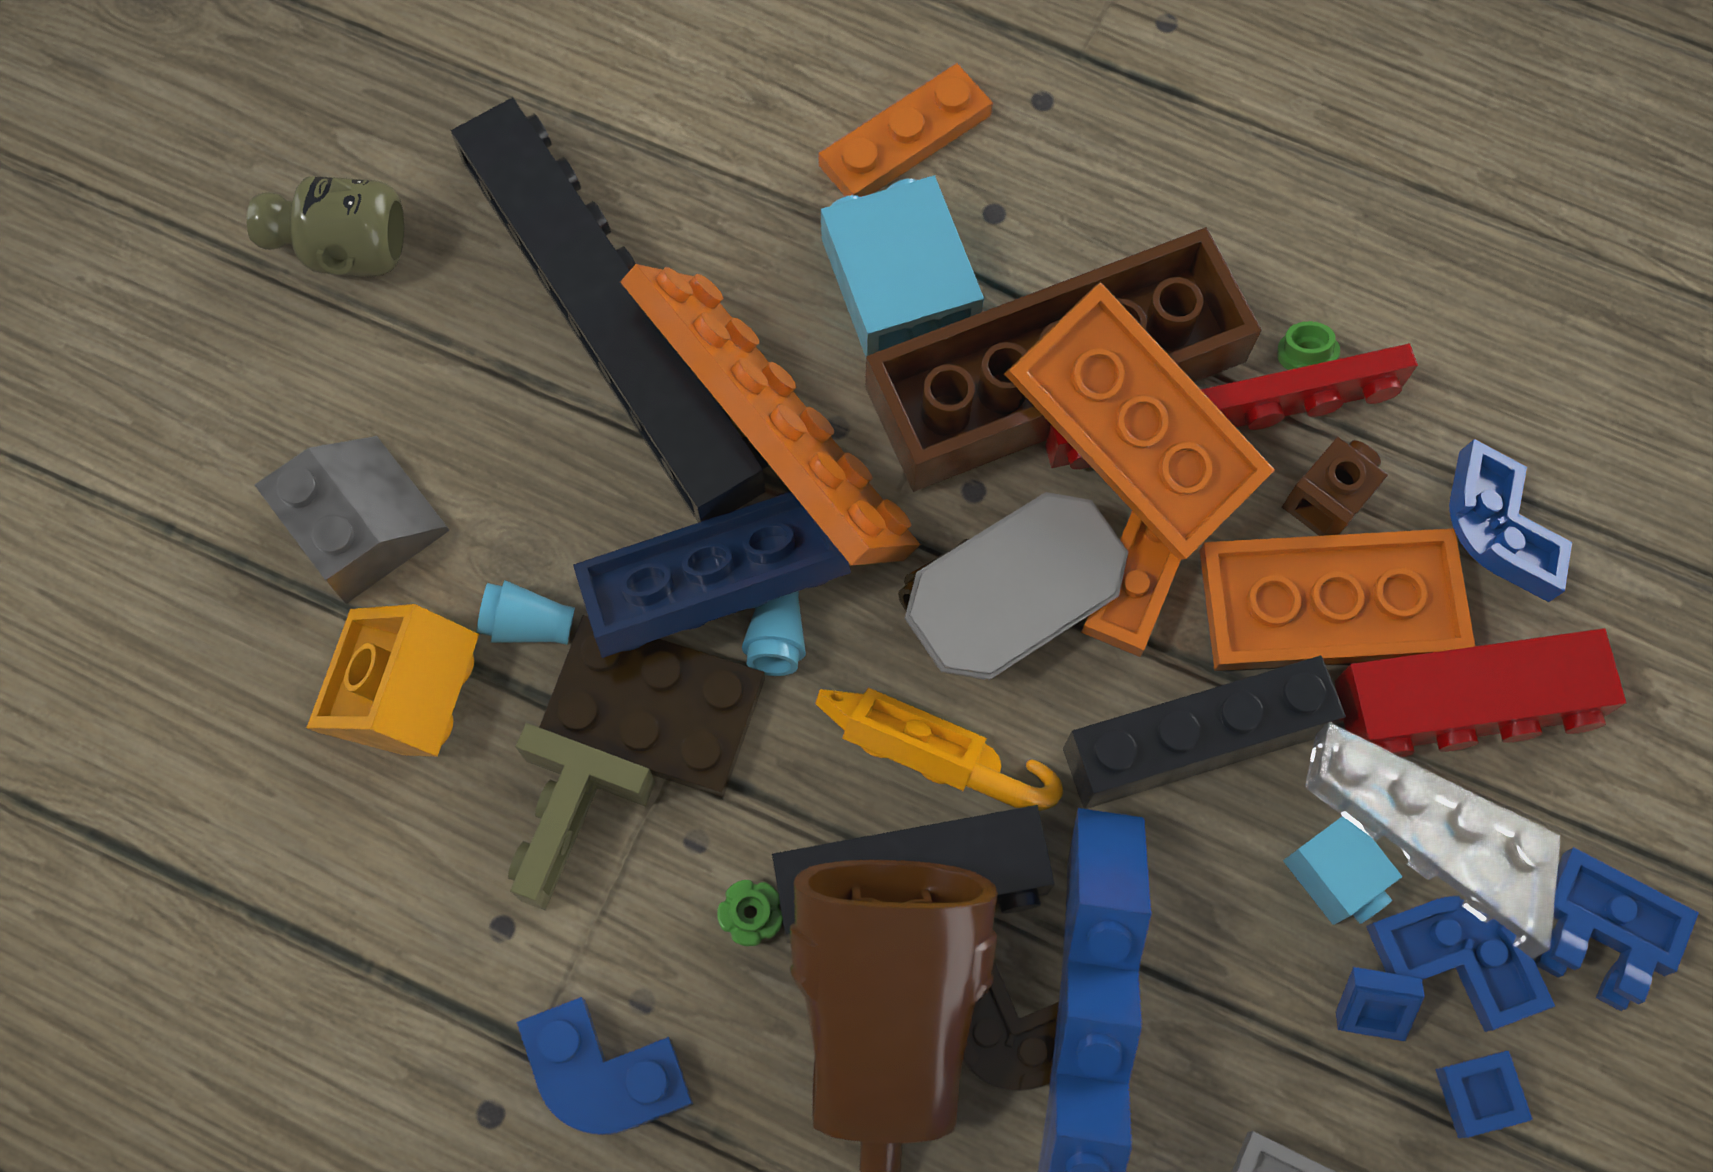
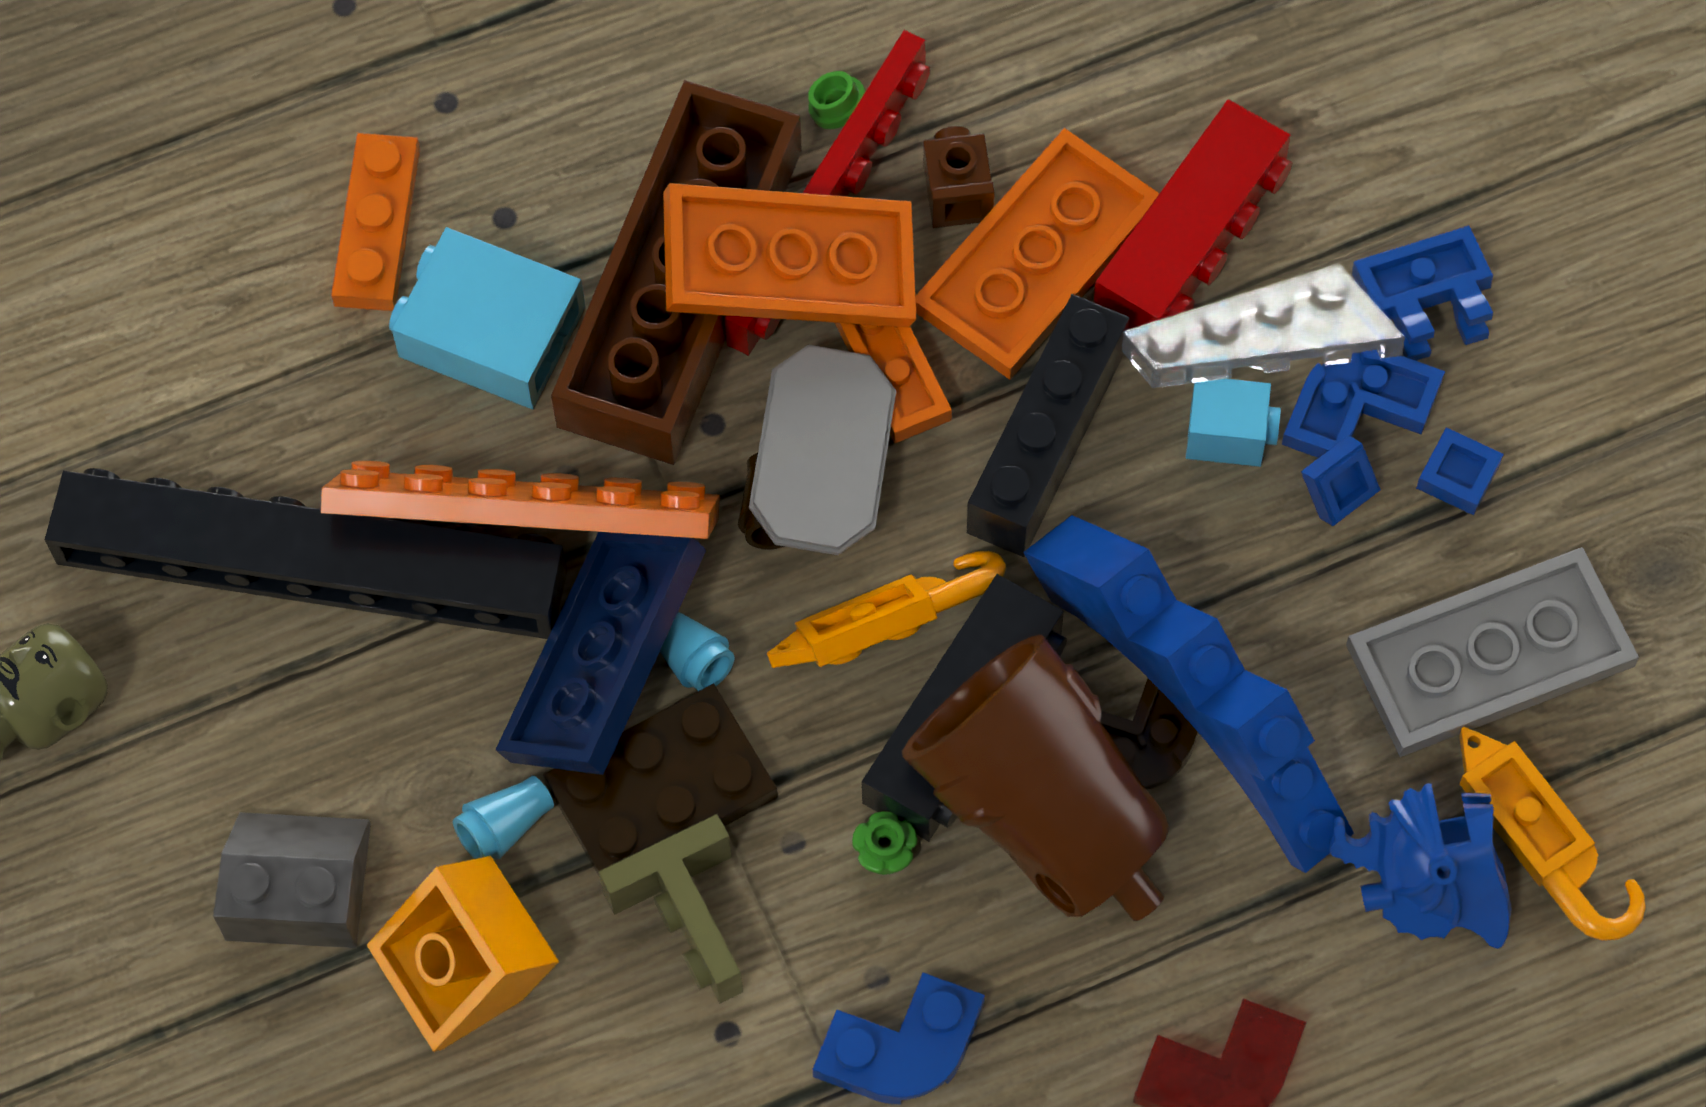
camera: 45 degrees left, 5 degrees down
blue plate [1449,439,1572,602] -> none

